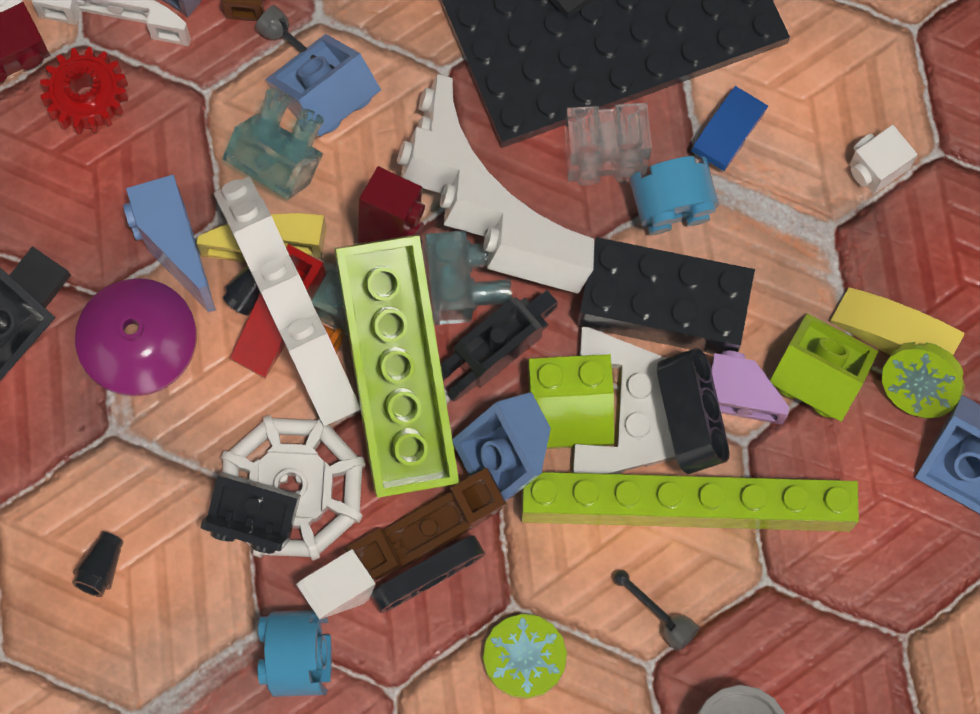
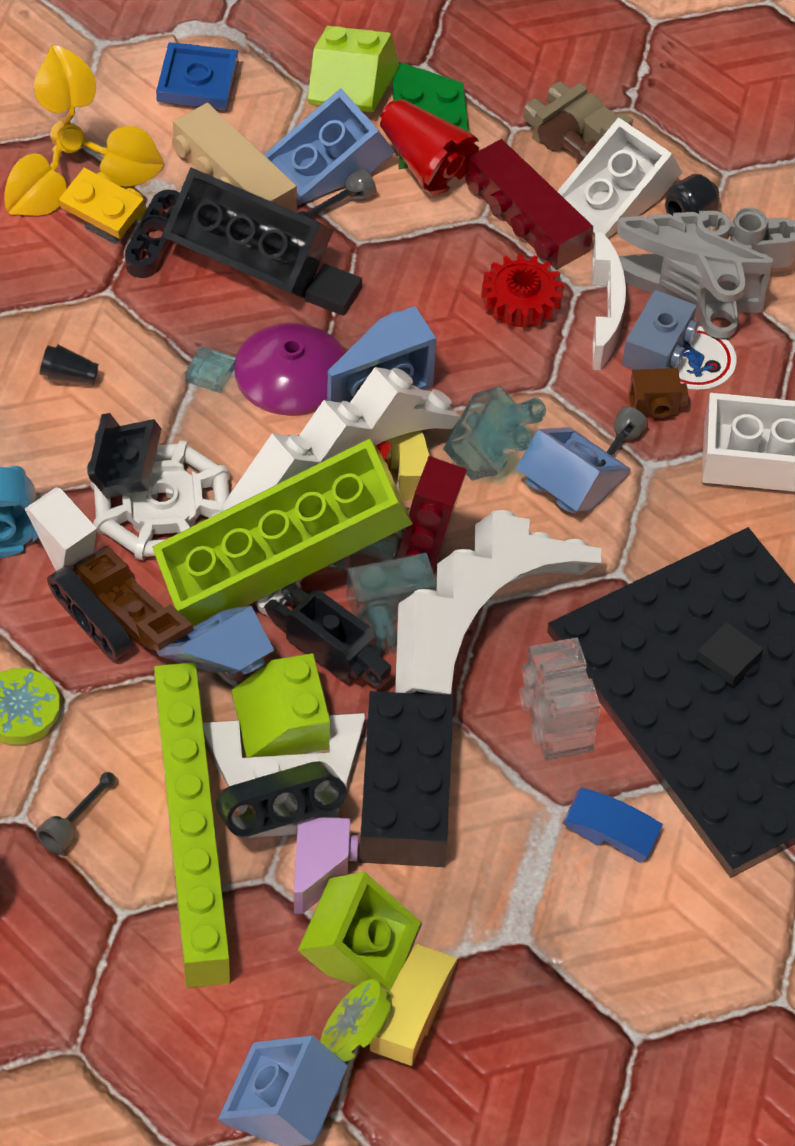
camera: 80 degrees right, 20 degrees down
dark azure brick [629,156,719,235] -> none
white brick [849,125,918,195] -> none
none -> clear light blue tile [185,346,236,393]

